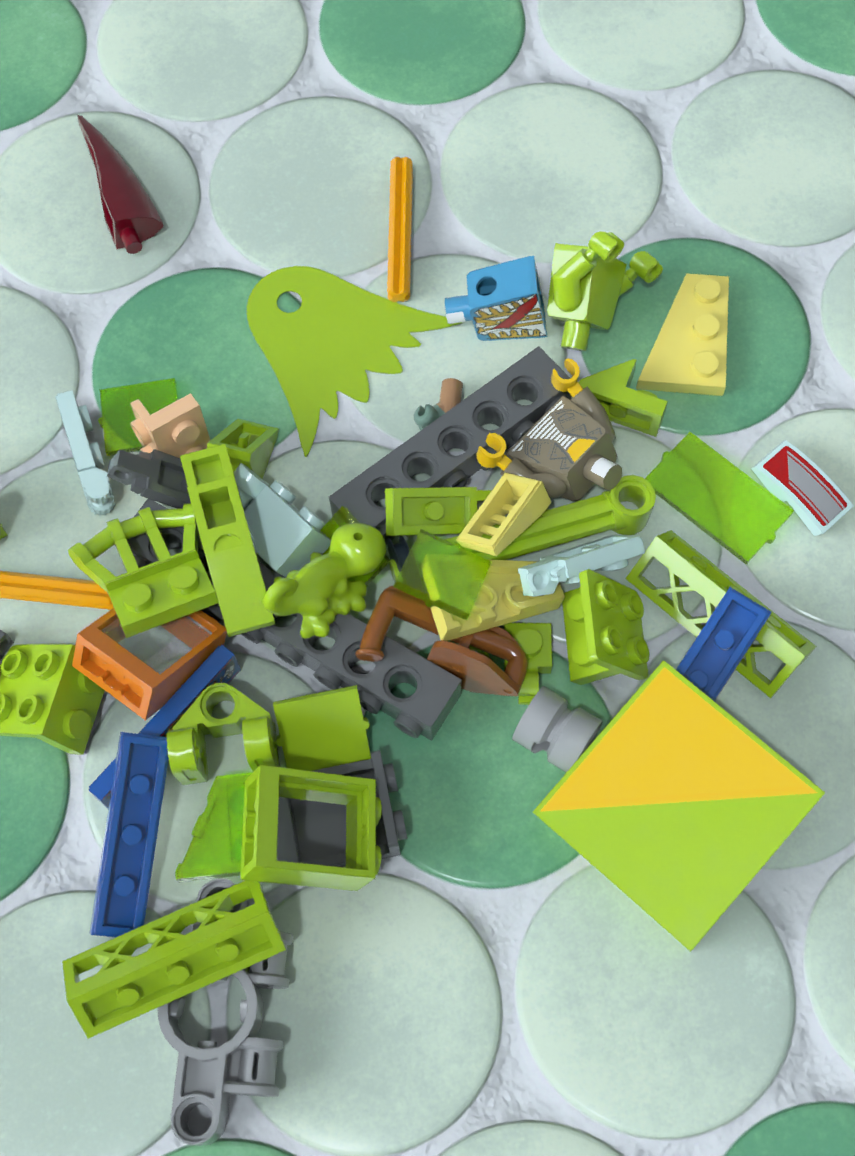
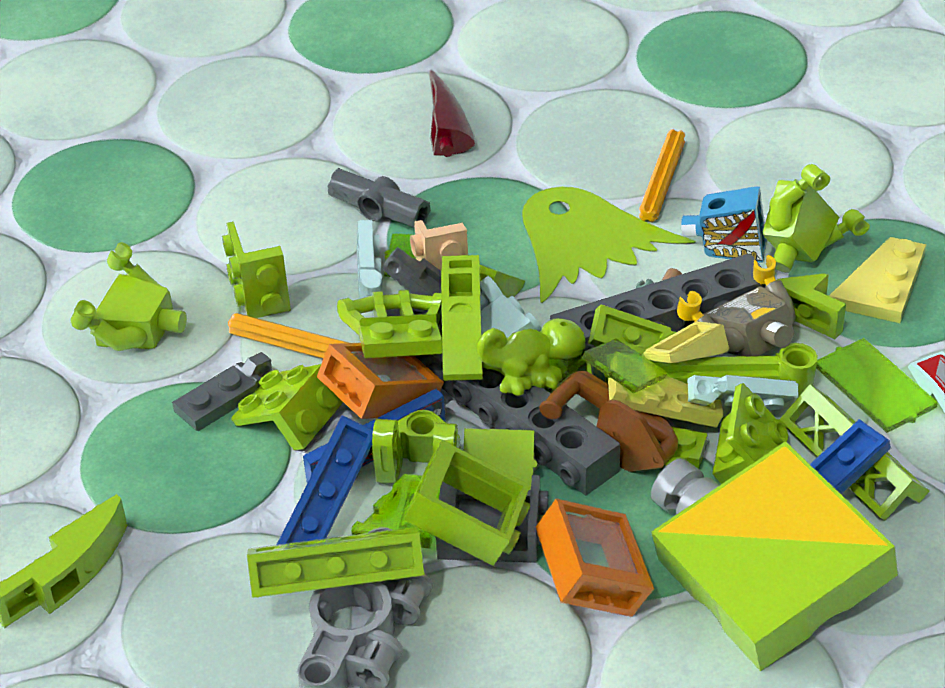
camera: 15 degrees right, 25 degrees down
none -> dark grey piece [327,168,431,228]
none -> orange window [535,499,654,617]

